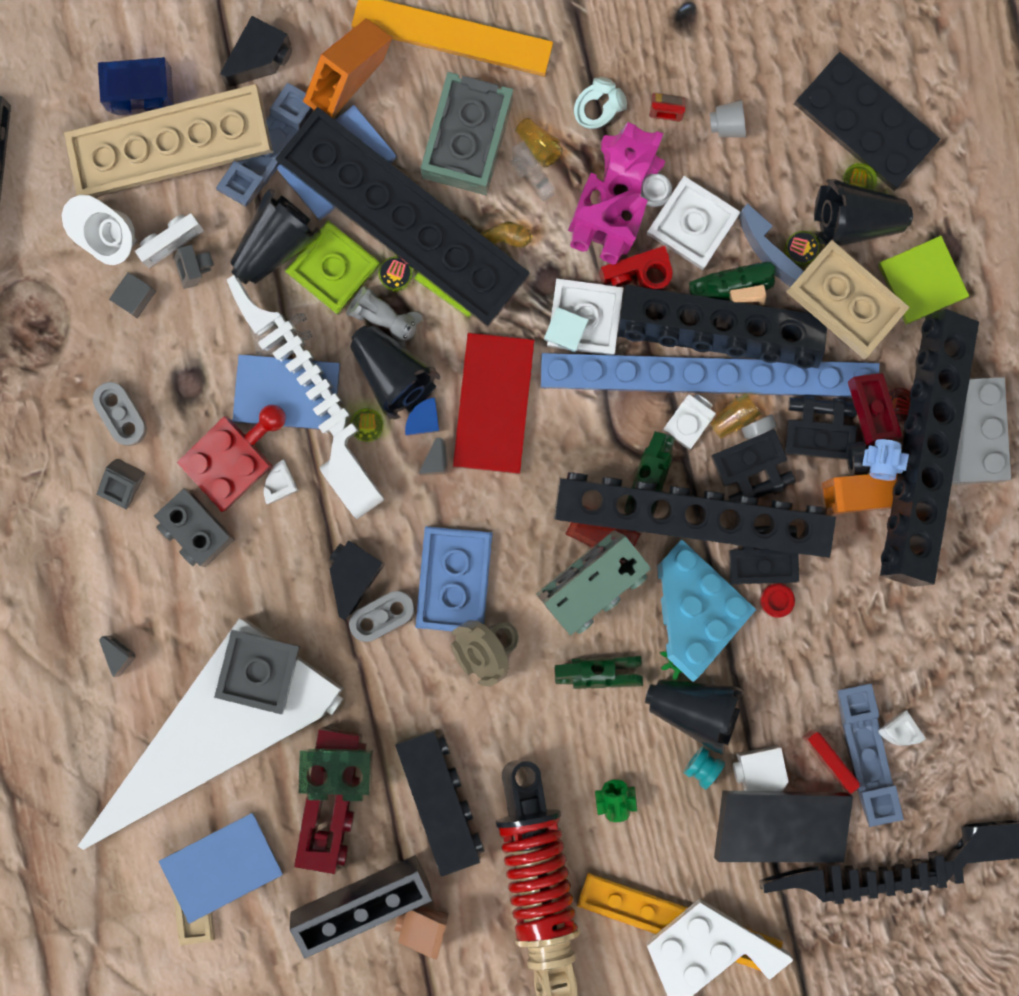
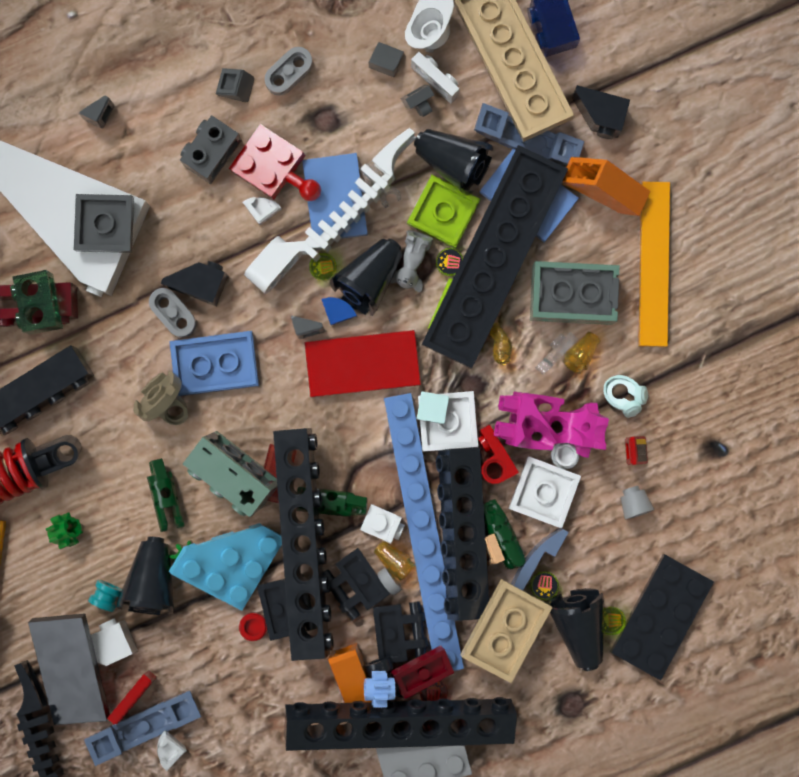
camera: 75 degrees right, 0 degrees up
lime tile [878,236,969,325] -> none

